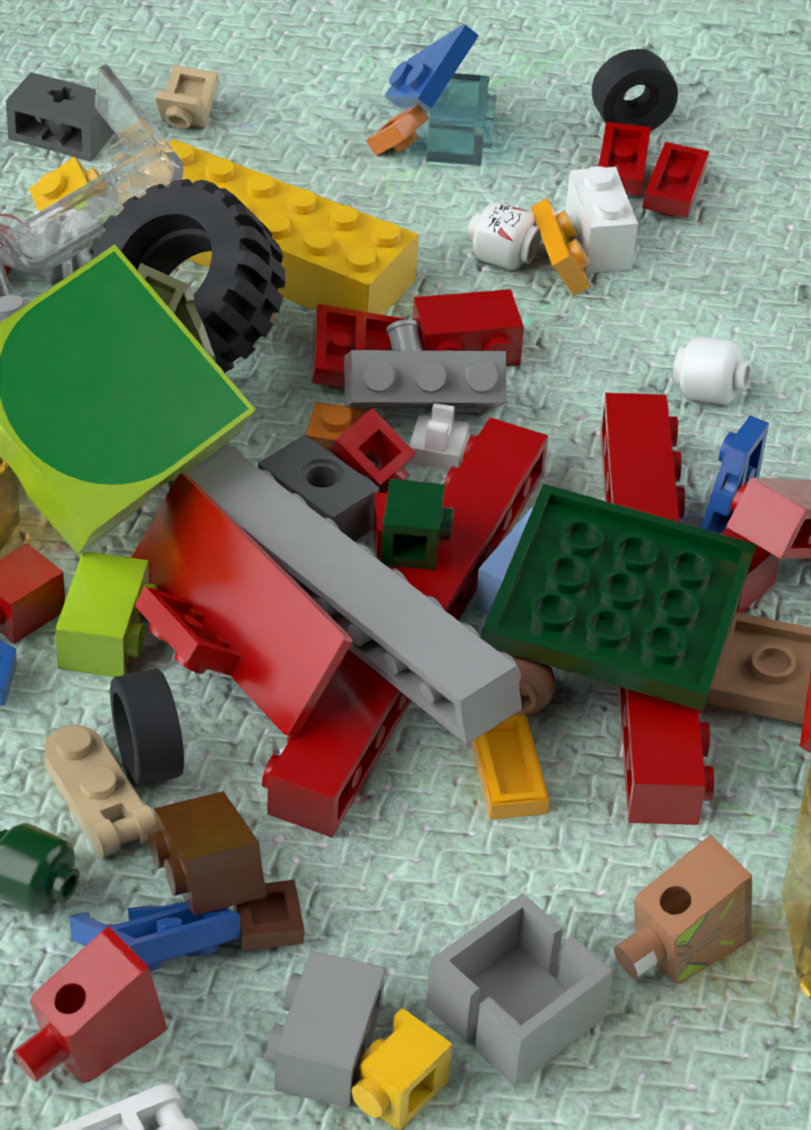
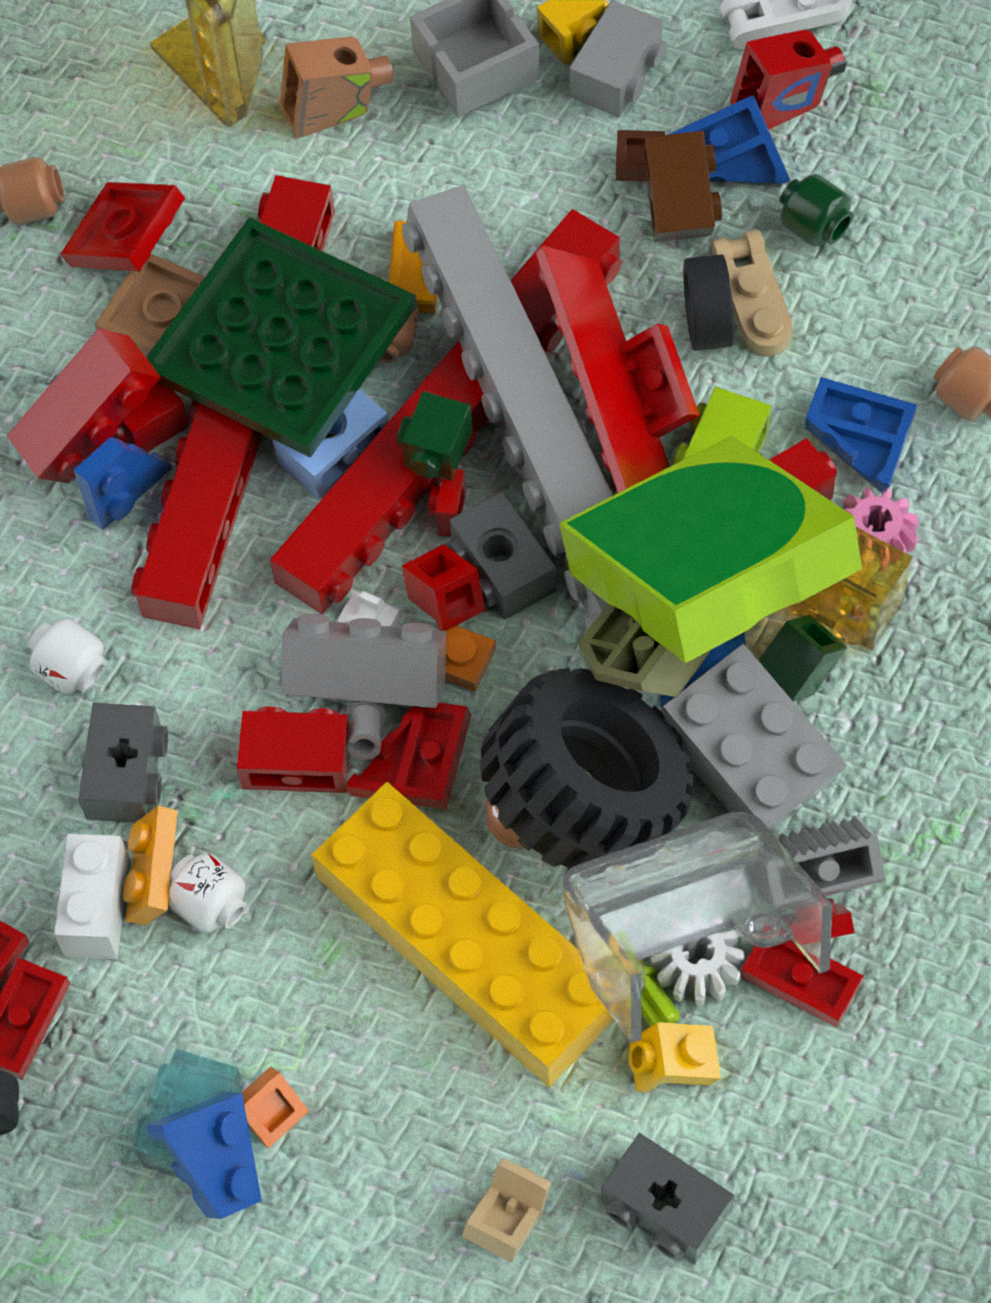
camera: 160 degrees left, 20 degrees up
none -> dark grey brick [78,703,168,823]

